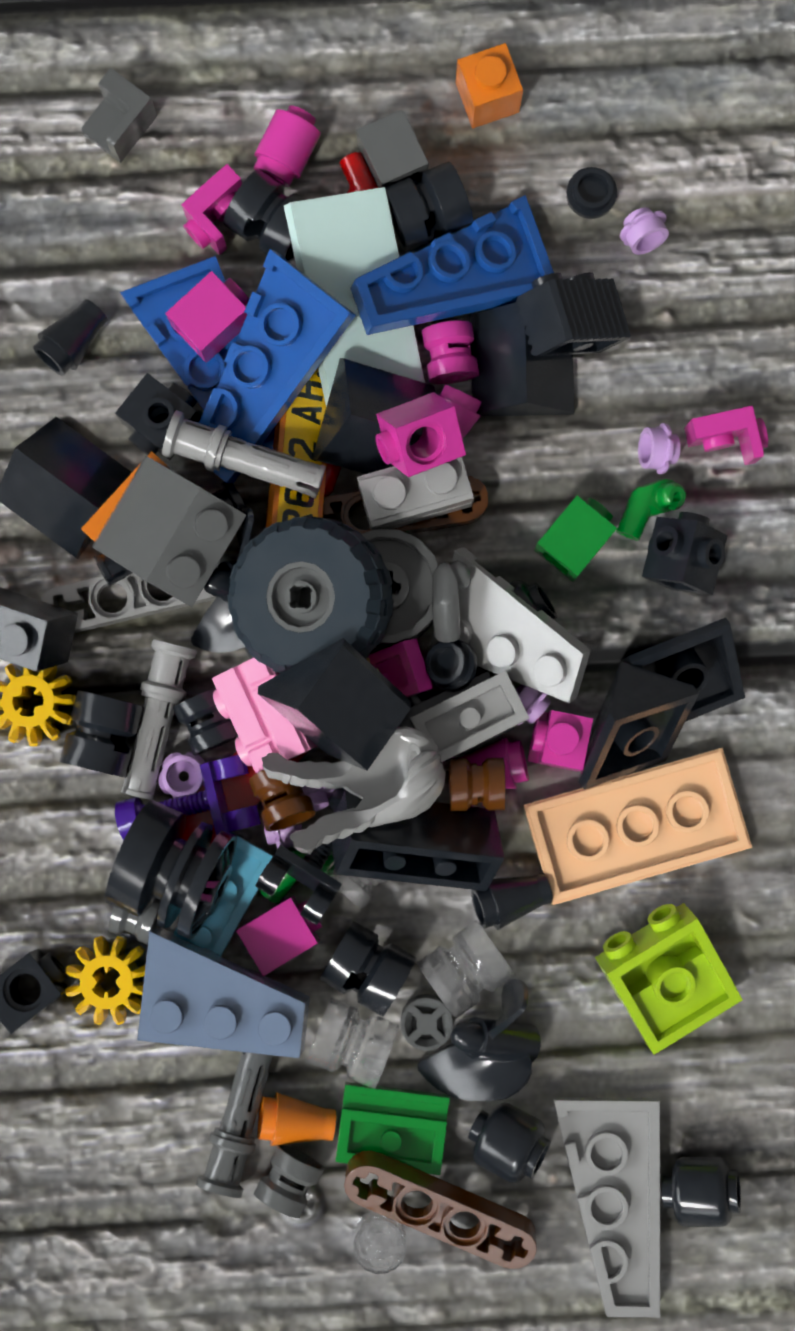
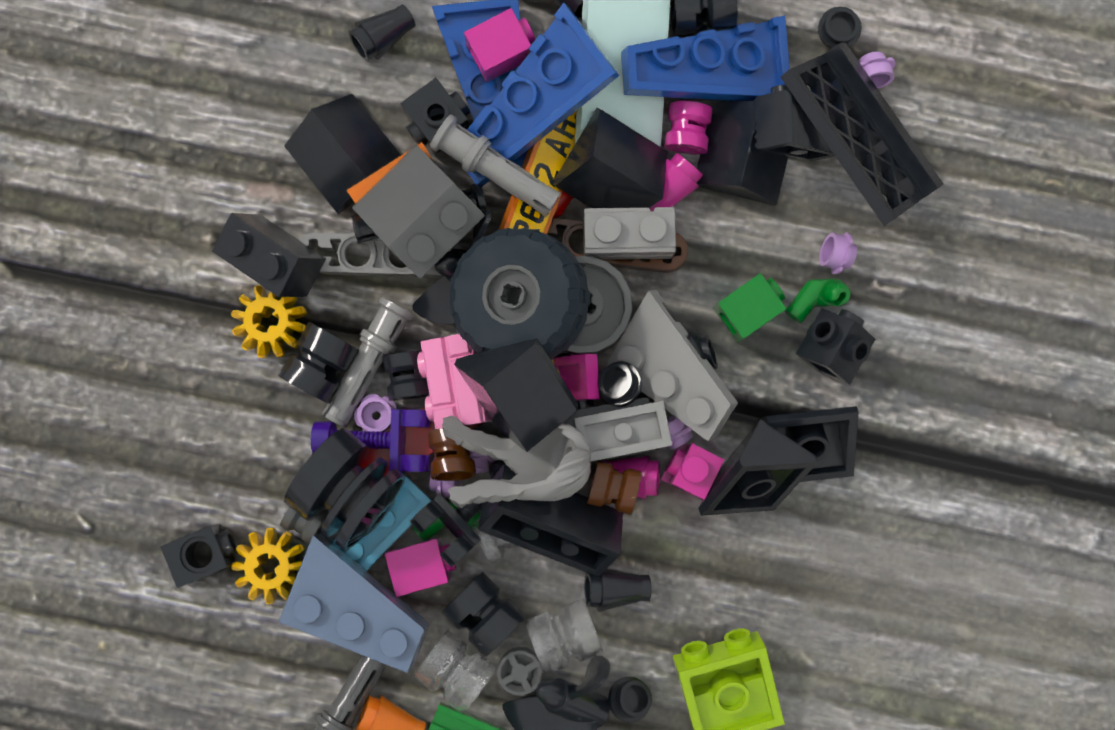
camera: 10 degrees right, 0 degrees up
dark pink brick [376,392,466,478] -> none
dark grey arm [432,560,471,642] -> none
light nougat tile [523,748,752,905] -> none
dark pink bracket [684,405,768,465] -> none
none -> black plate [608,677,652,722]
none -> black fence [781,41,944,226]

